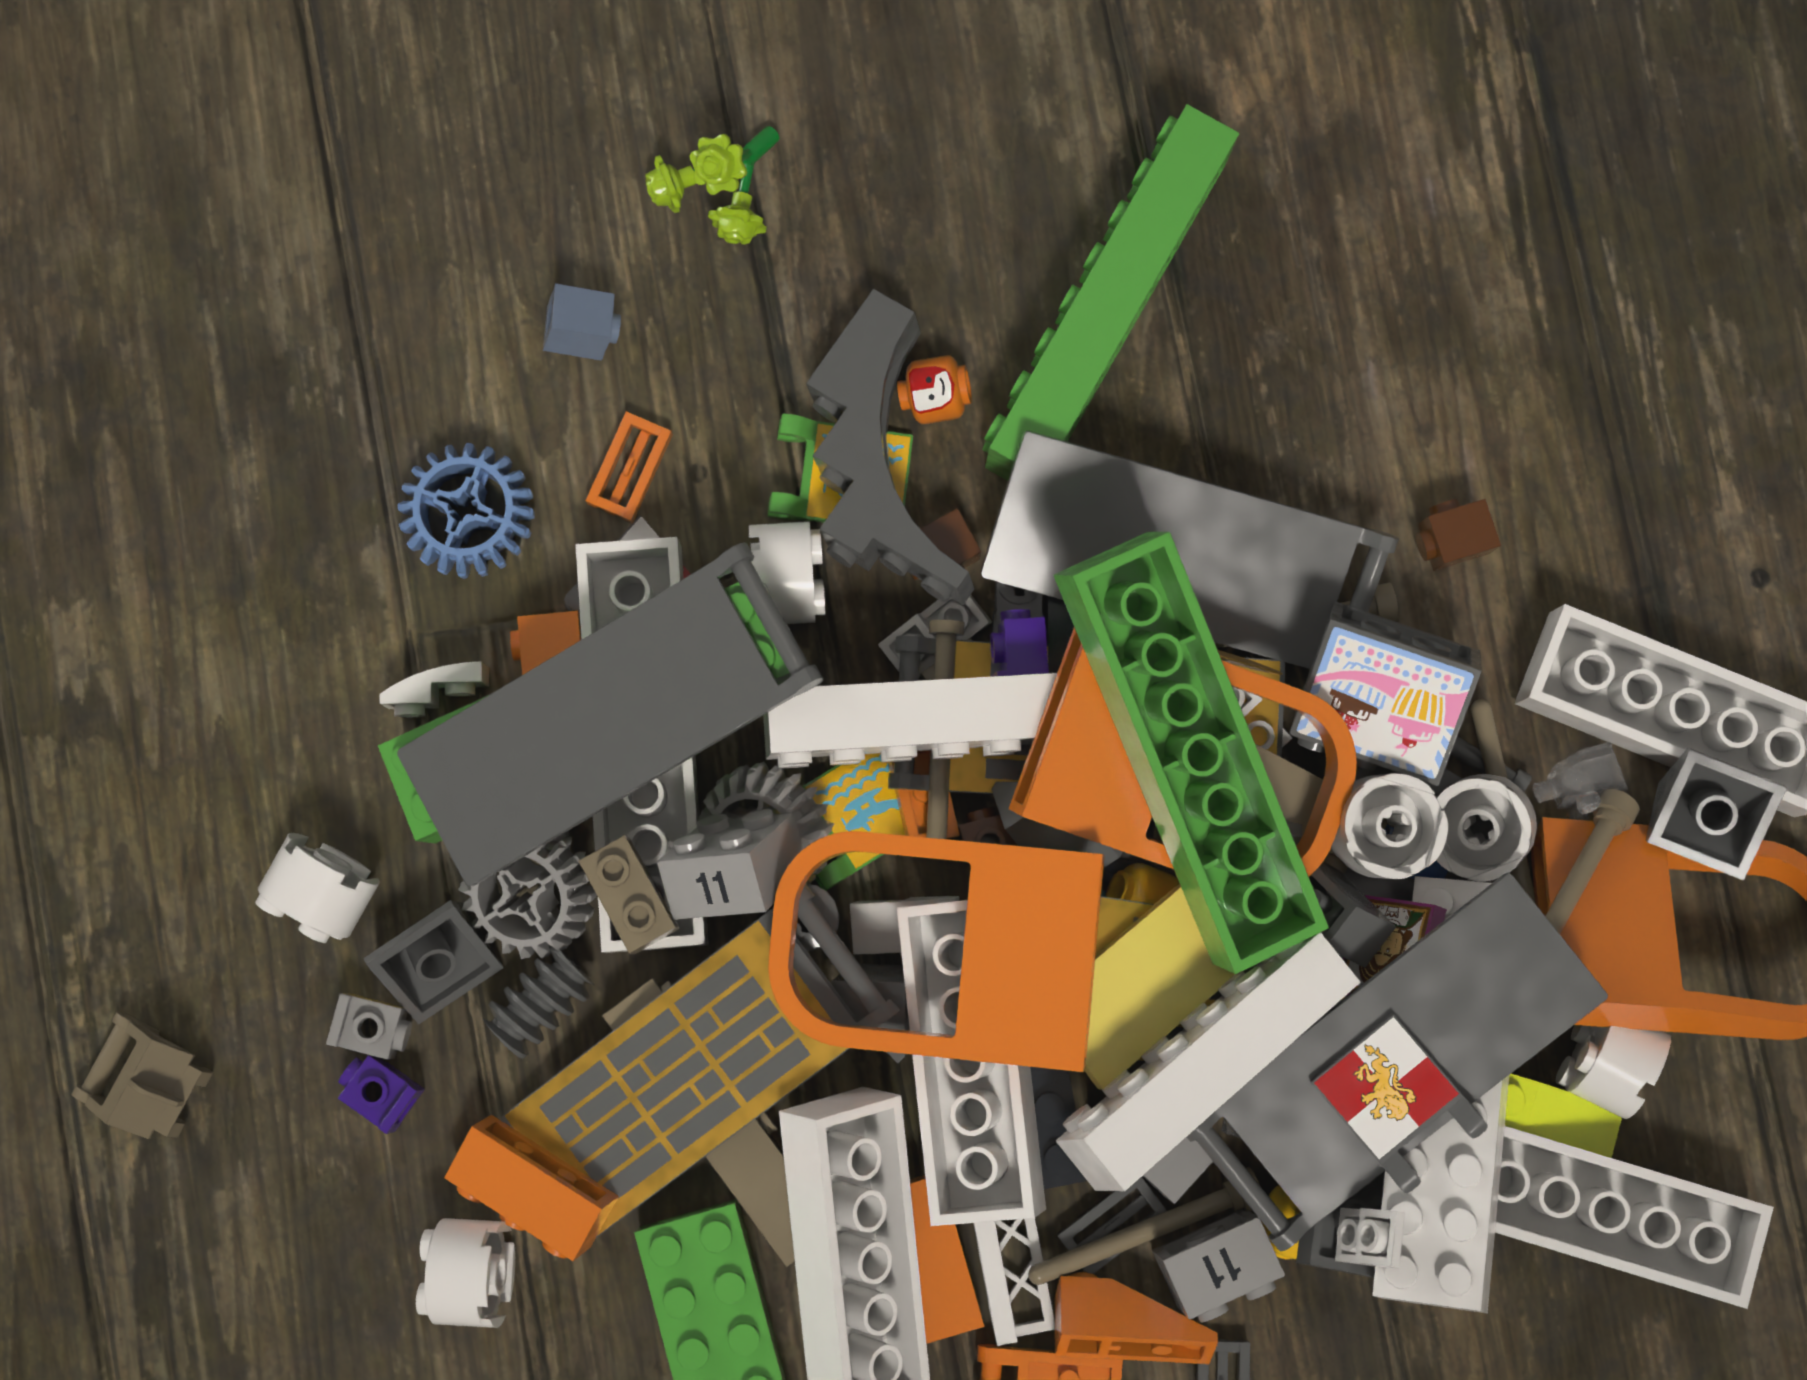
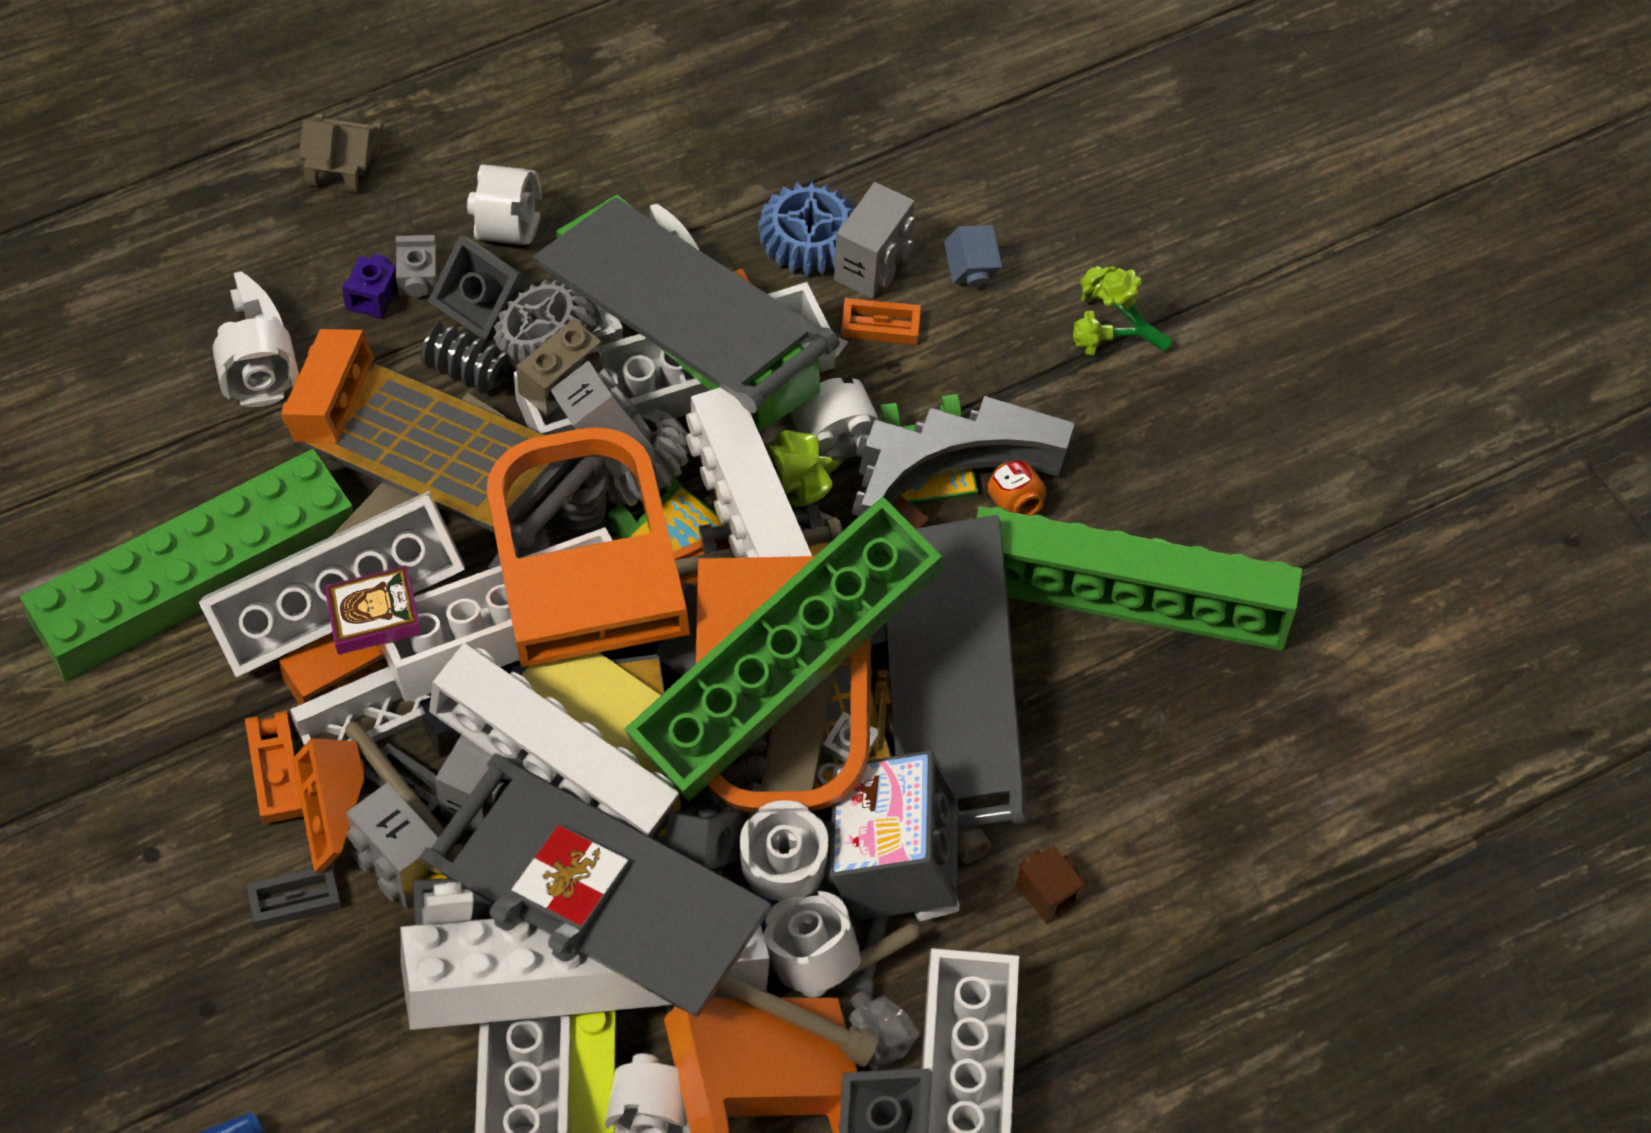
camera: 75 degrees right, 25 degrees down
none -> white slope [230,272,284,327]
none -> tile [324,565,422,655]
none -> lime head [768,430,839,507]
none -> light grey brick [834,182,916,299]

